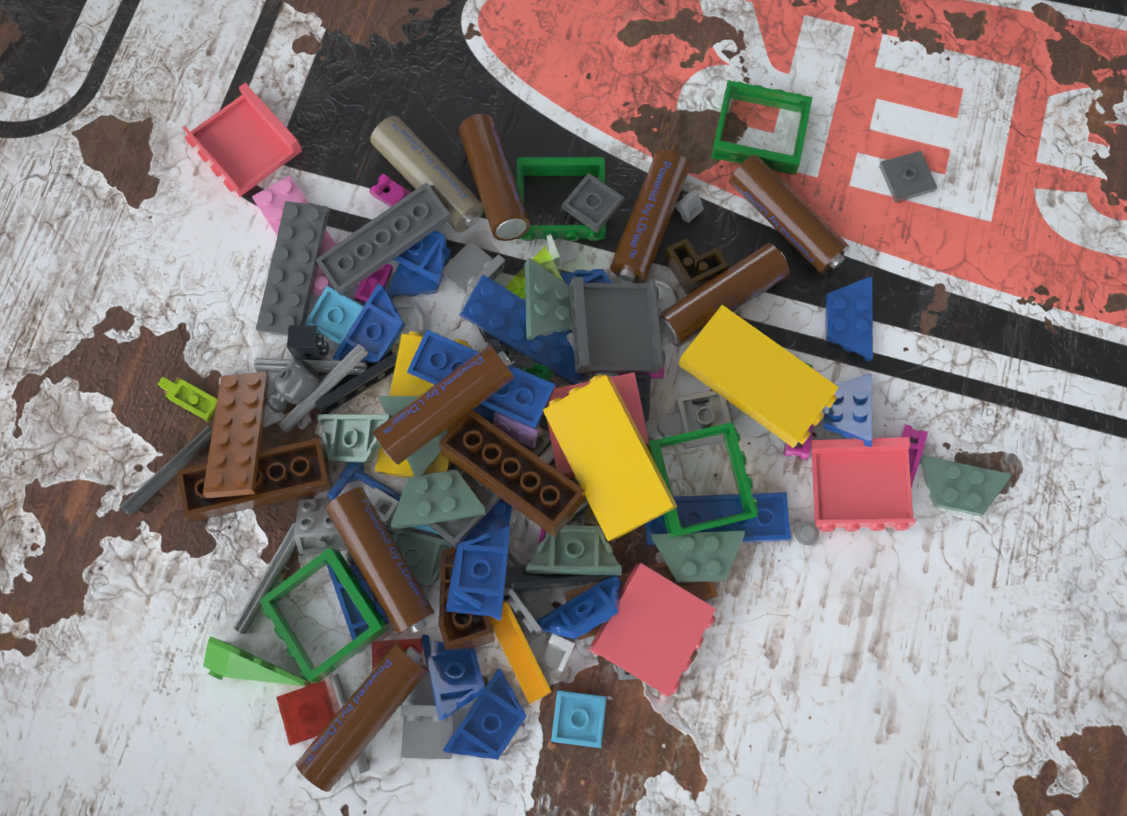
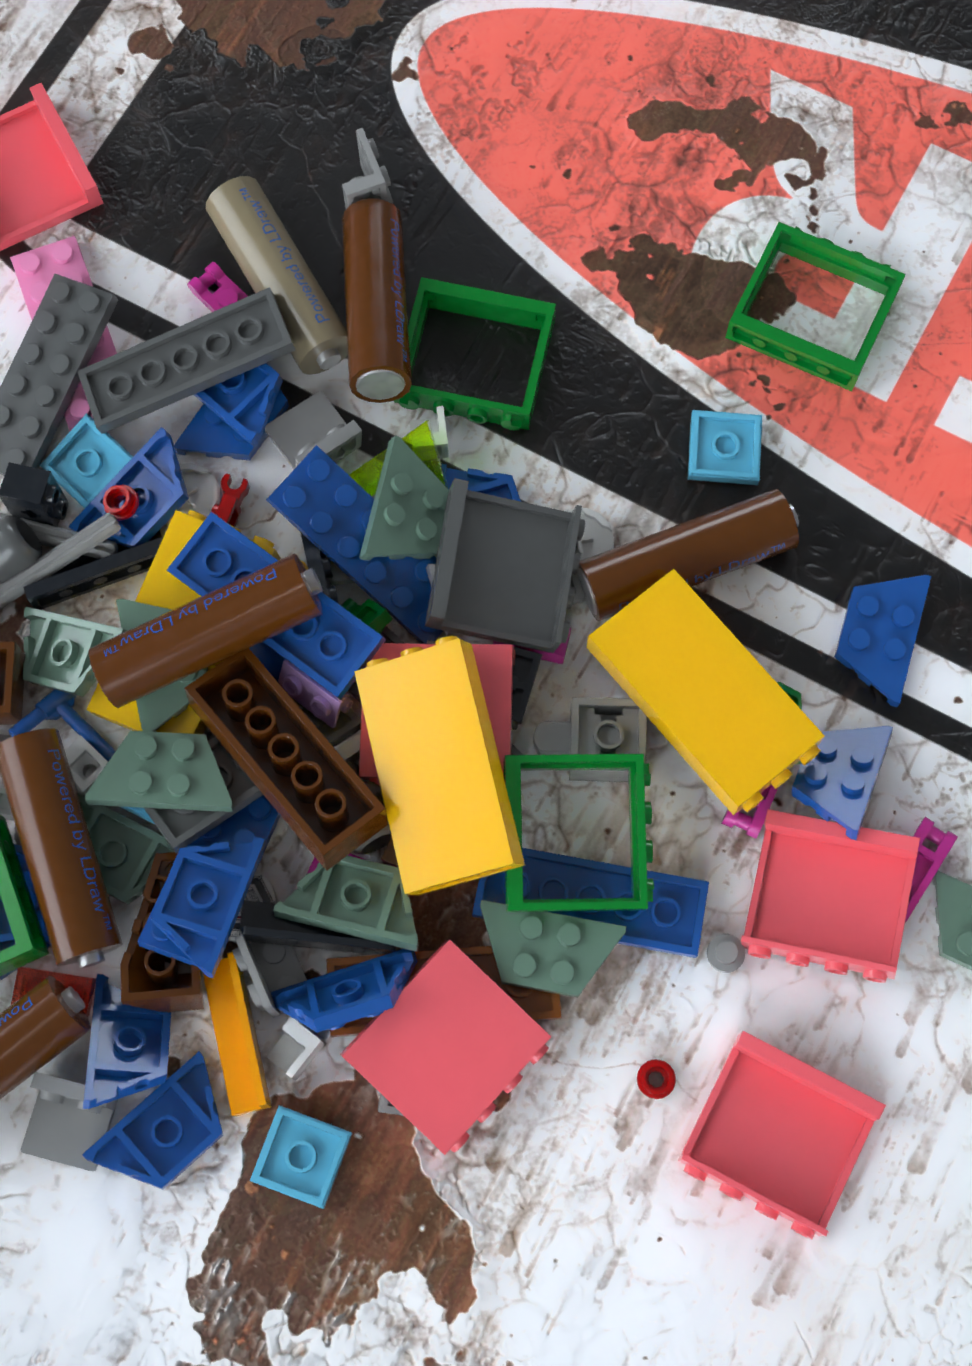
camera: 15 degrees right, 0 degrees up
dark pink plate [354,264,393,304] -> none
dark grey plate [562,173,624,233] -> none
reddish brown piece [610,150,691,284] -> none
dark brown brick [665,238,729,295] -> none
light grey tile [676,190,704,223] -> none
reddish brown piece [729,155,850,274] -> none
none -> red plate [103,485,139,520]
none -> red plate [211,473,250,527]
none -> light grey bracket [342,128,393,209]
none -> red plate [637,1059,676,1099]
none -> coral panel [678,1031,886,1240]
none -> medium azure plate [687,410,762,485]

